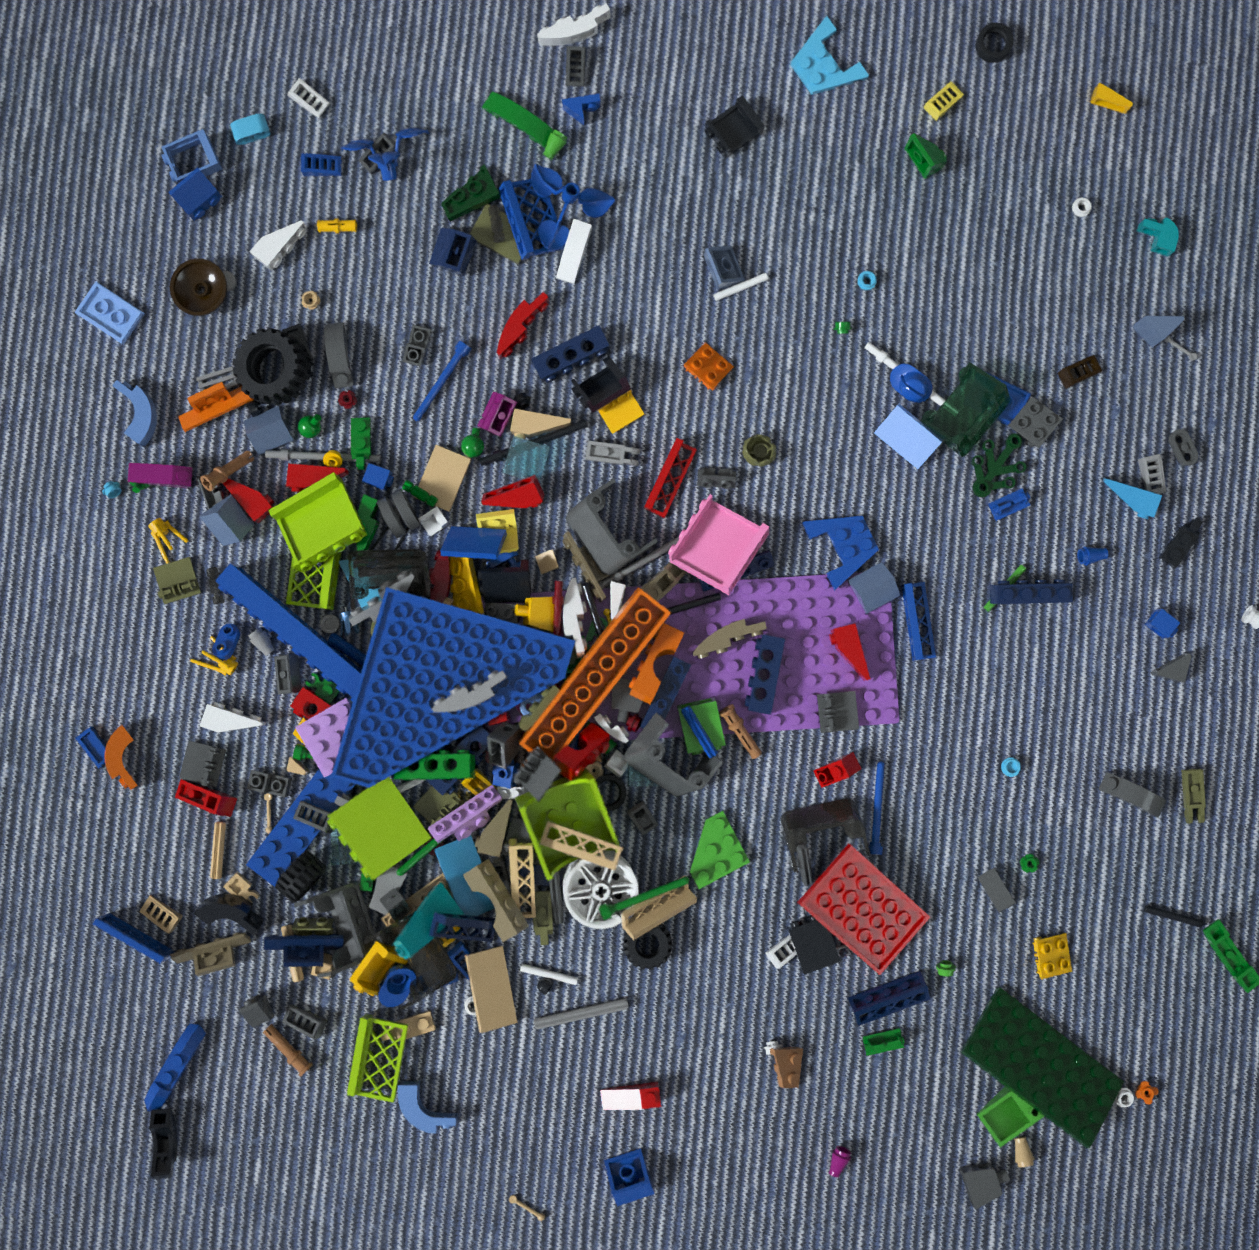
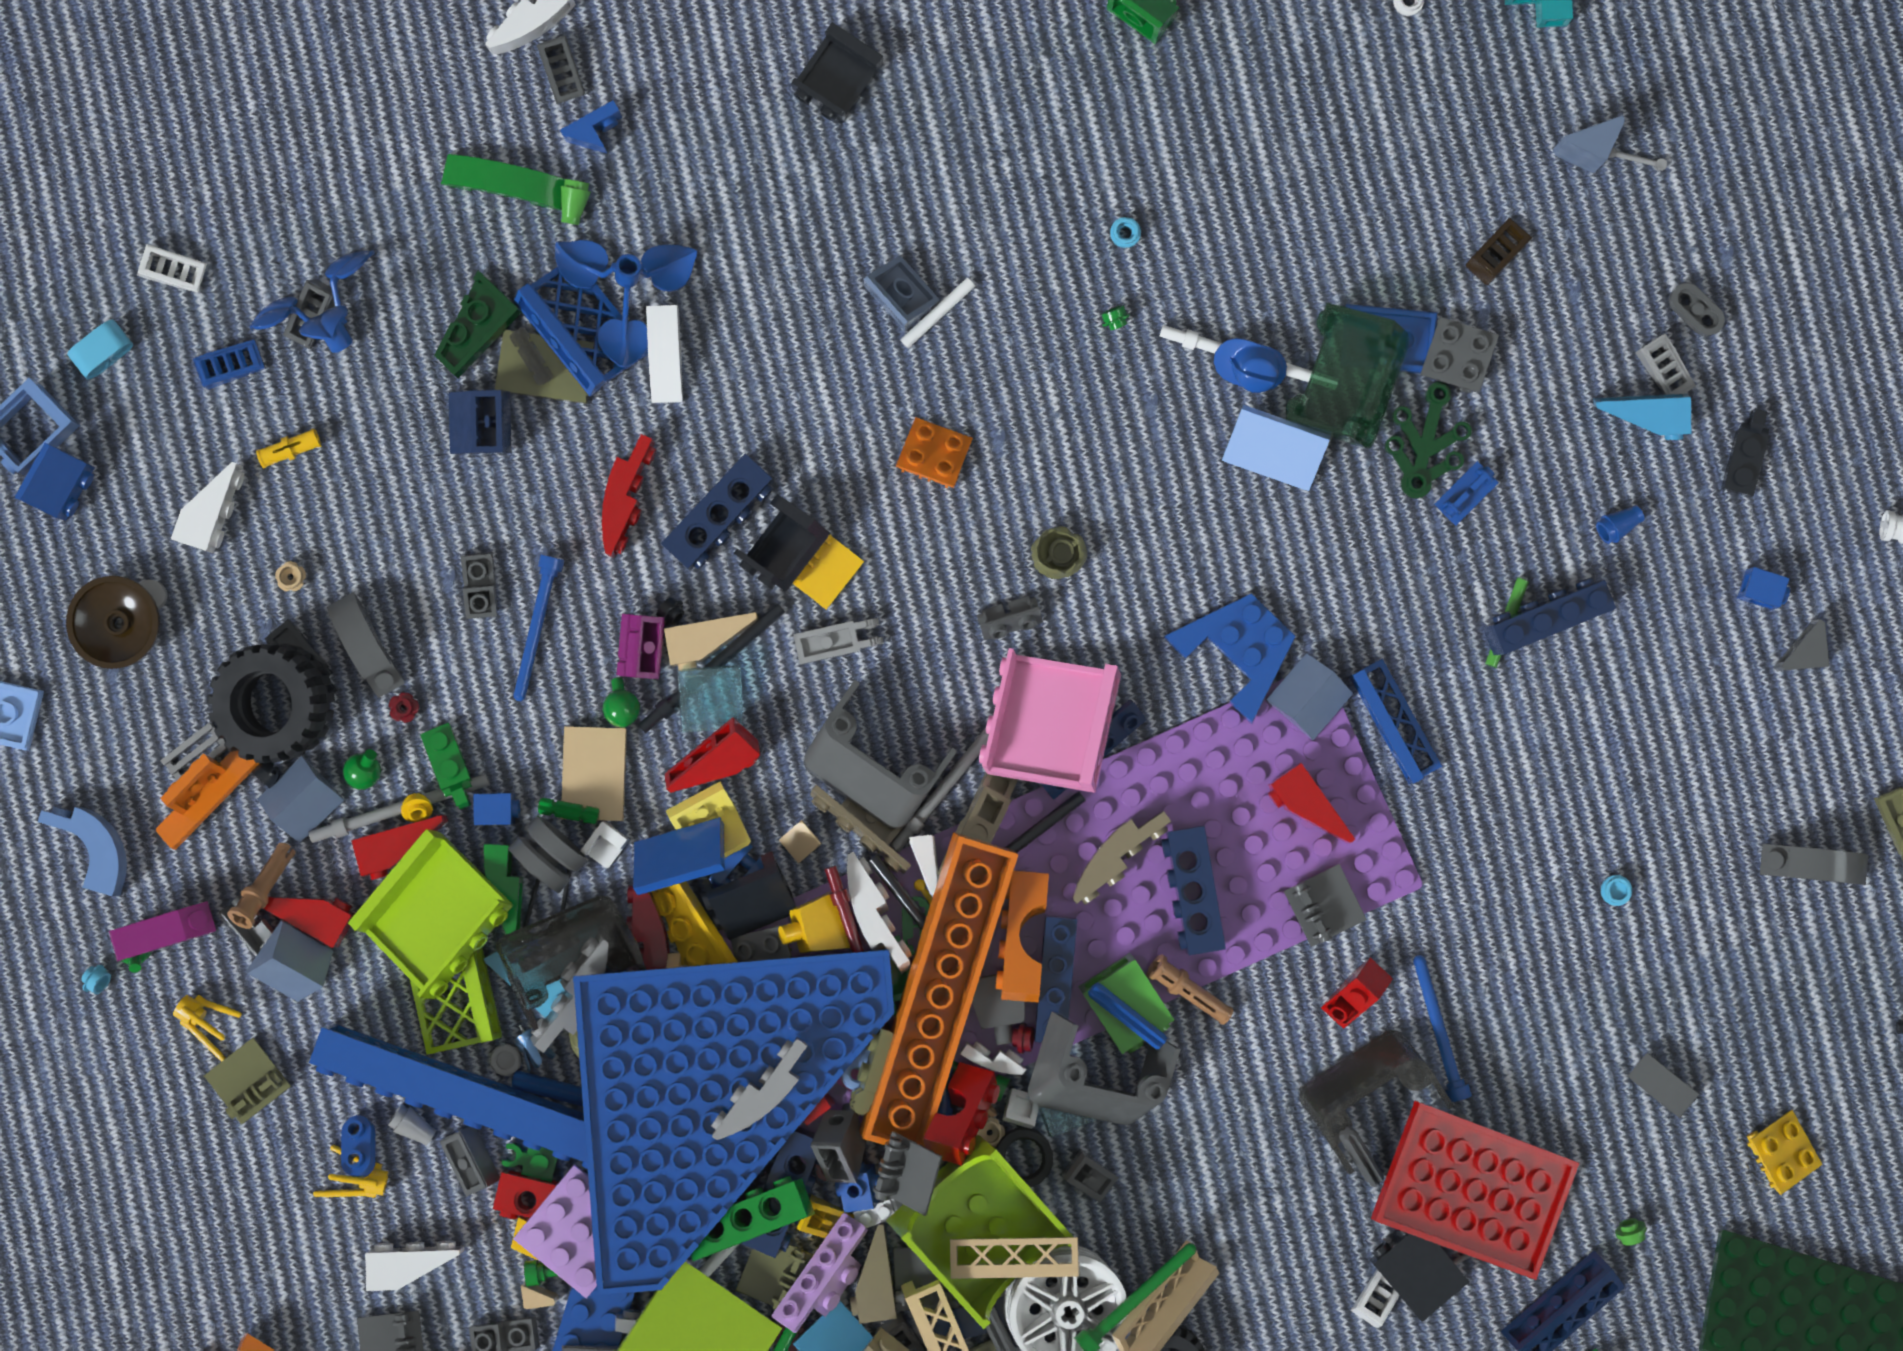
camera: 20 degrees left, 0 degrees up
clear smoke axle [206,567,224,605] -> none
red fence [644,438,697,518] -> none
bright green plate [690,810,750,889] -> none
green plate [1020,854,1039,873] -> none

